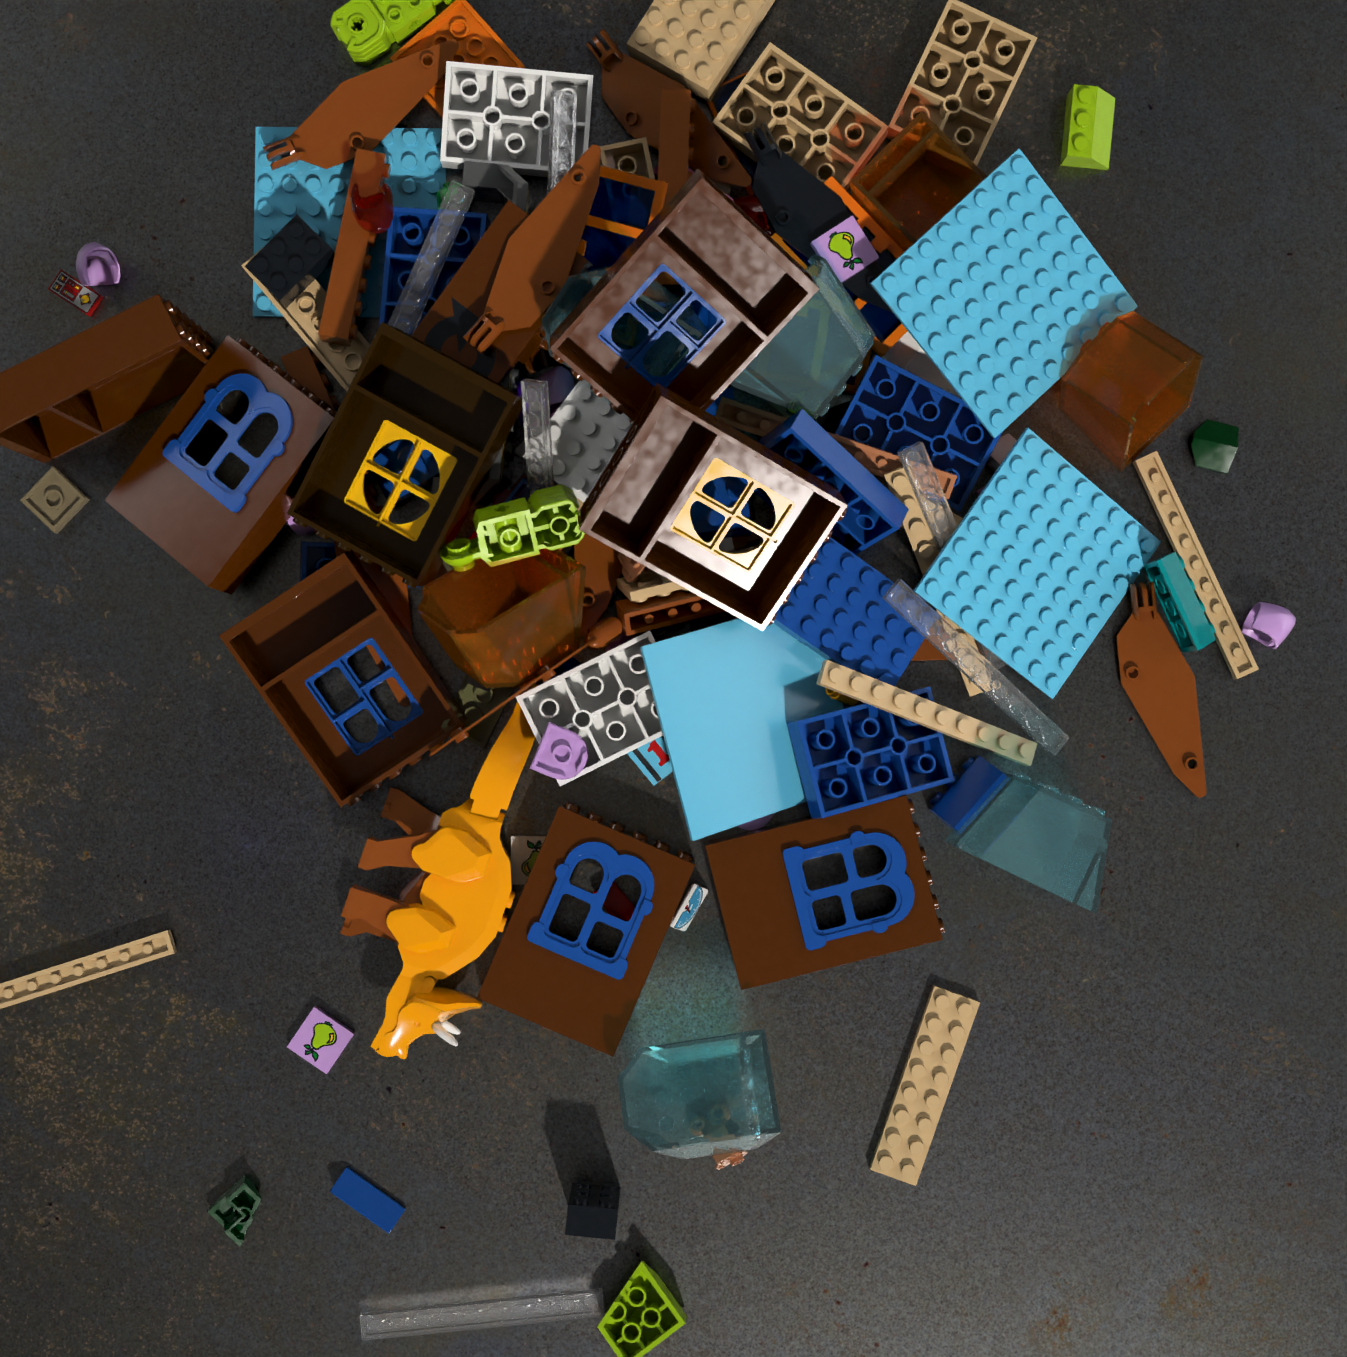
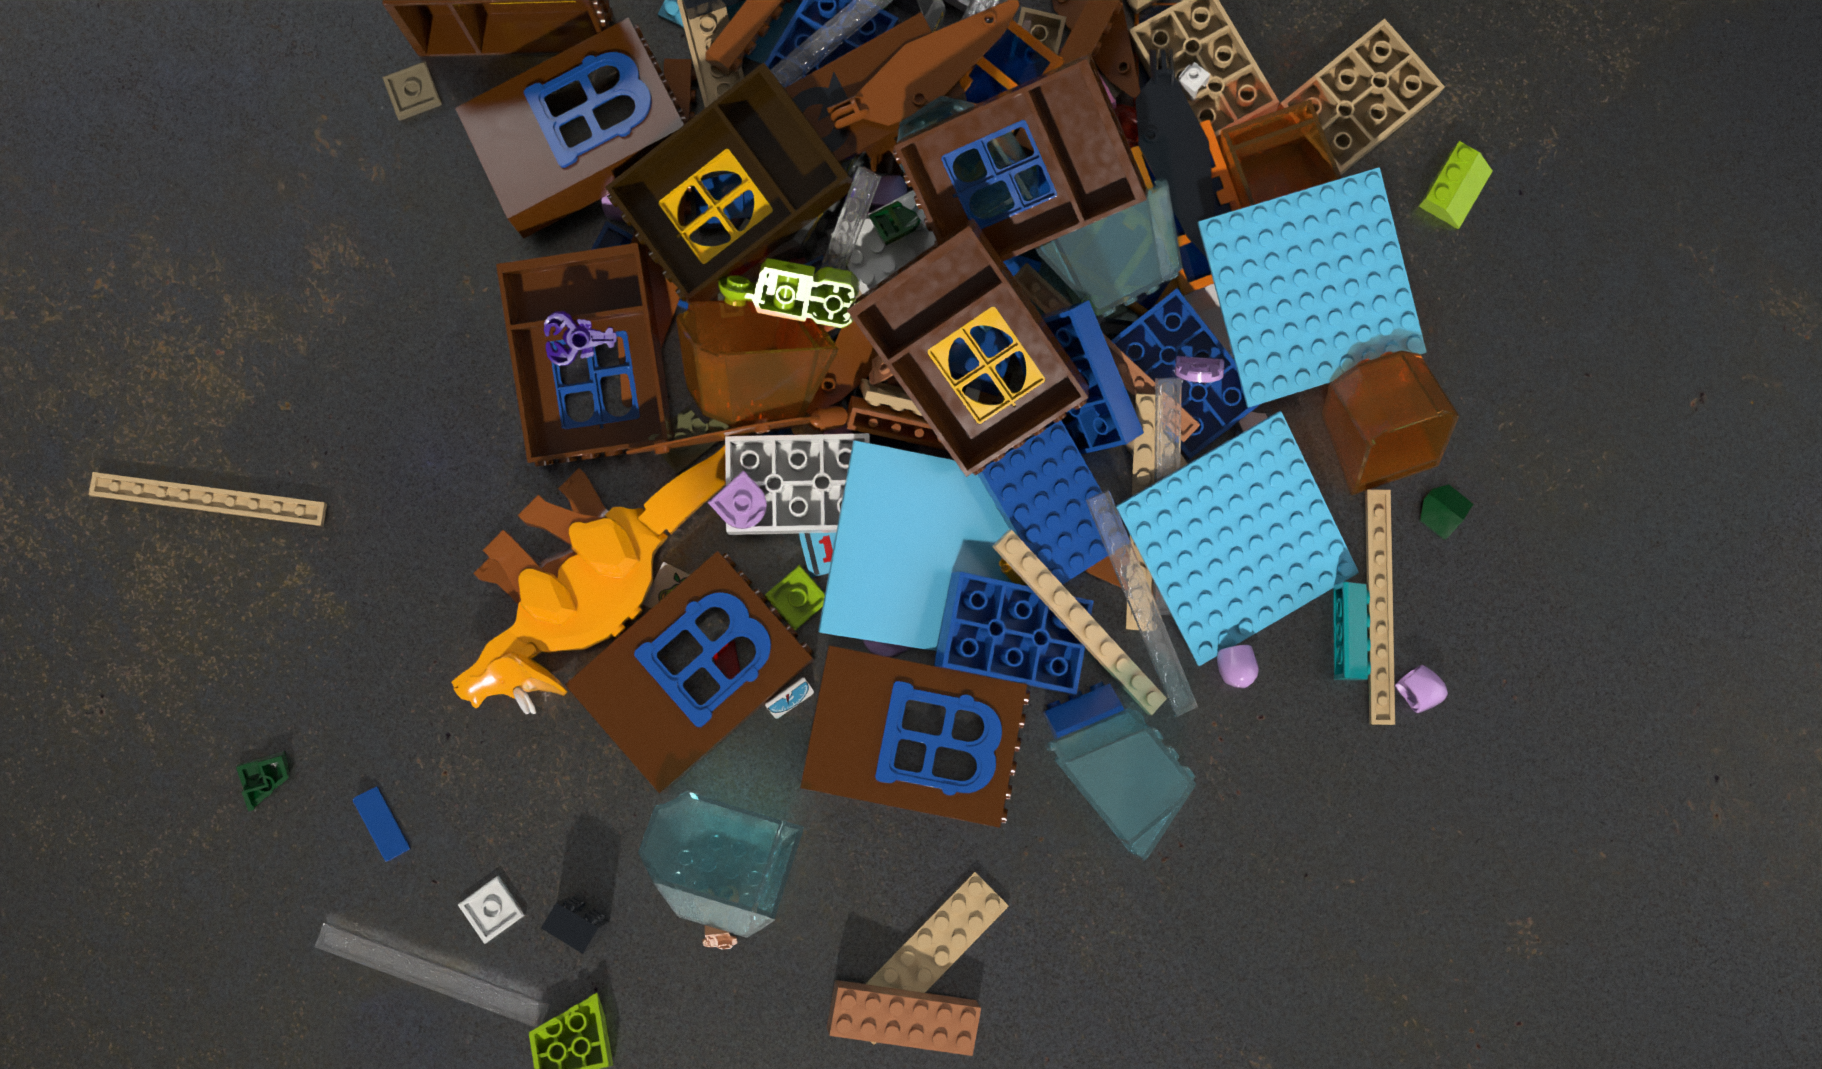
camera: 25 degrees right, 5 degrees down
lavender tile [287,1006,356,1074] -> none
lavender tile [810,215,880,286] -> none
dark orange wing [1116,581,1207,798] -> none
none -> white tile [458,876,526,944]
none -> dark purple animal [544,311,617,366]
none -> lime plate [764,565,825,631]
none -> nougat brick [826,980,981,1056]
none -> dark green slope [868,201,921,246]
none -> lavender tile [1175,356,1224,382]
none -> white window [1177,62,1210,101]
none -> lavender piece [1217,645,1259,688]

